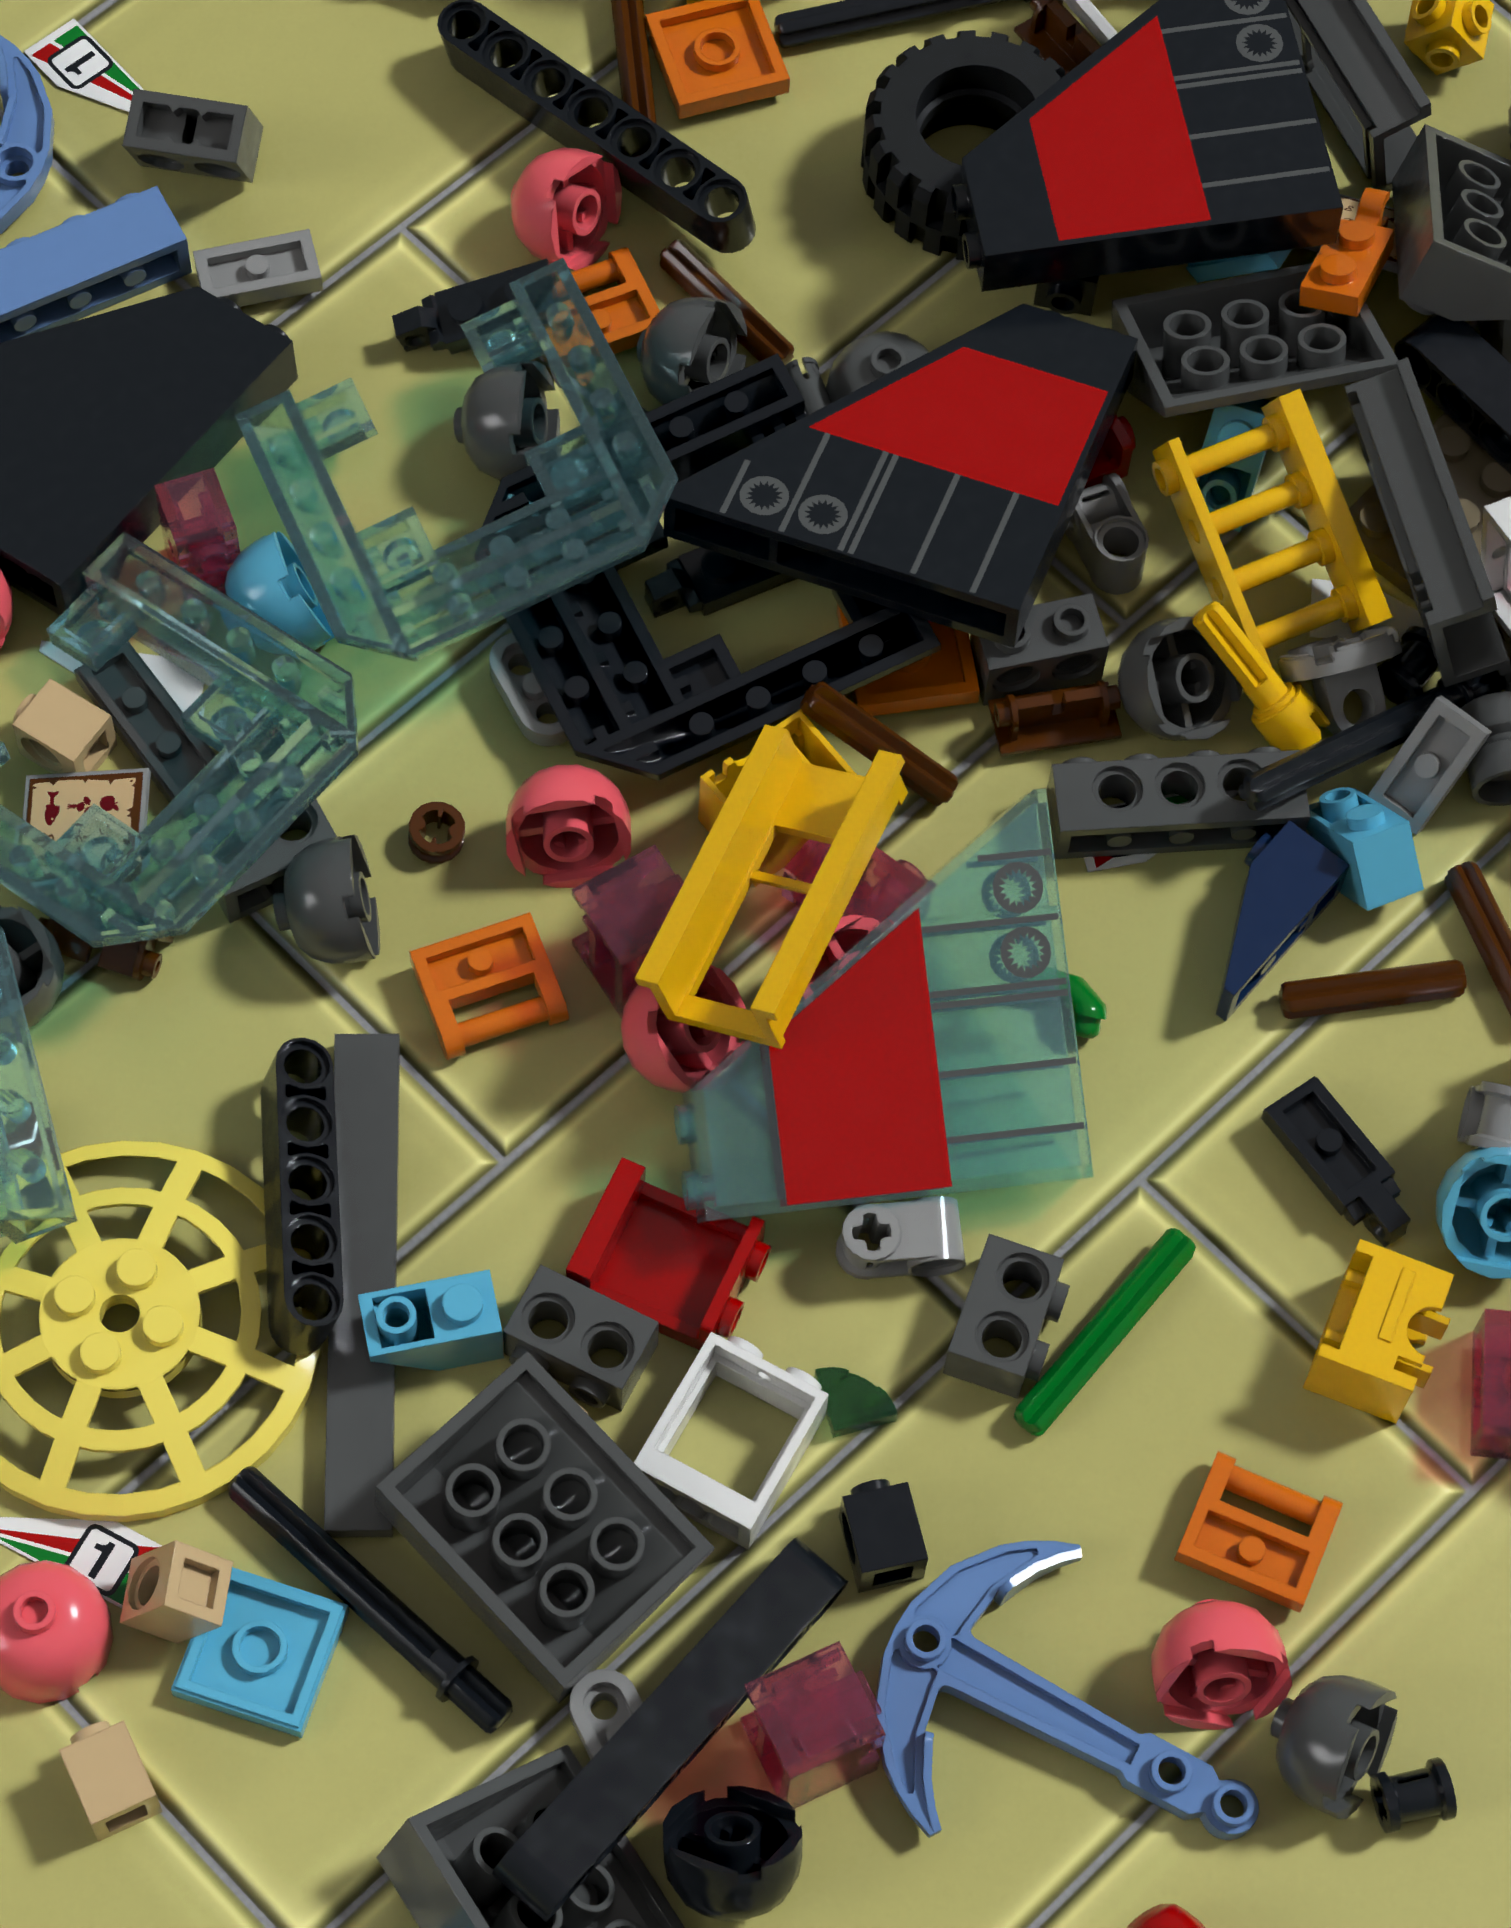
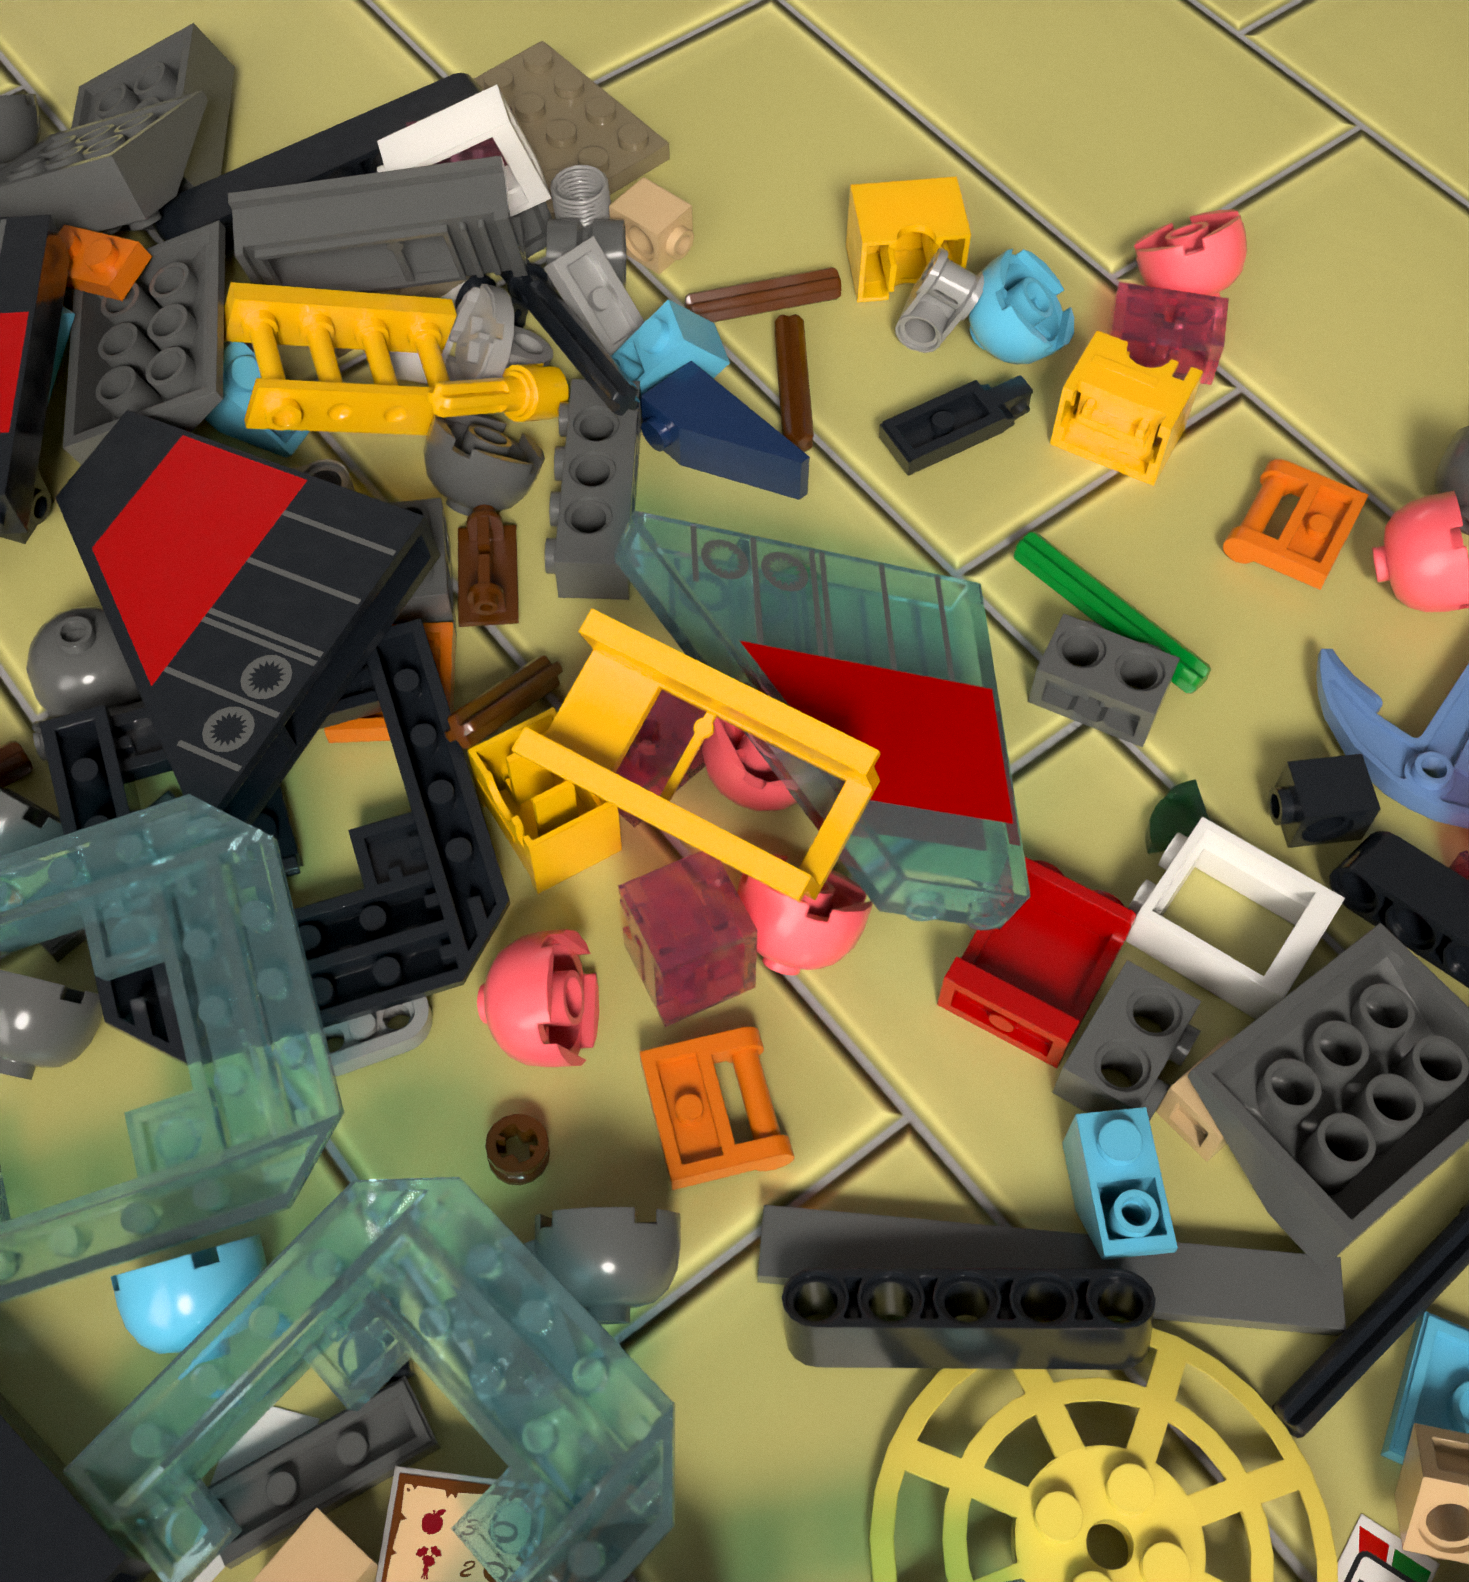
camera: 80 degrees left, 5 degrees down
clear pink brick [154,468,240,609] -> none
light grey piece [835,1196,966,1280] -> none

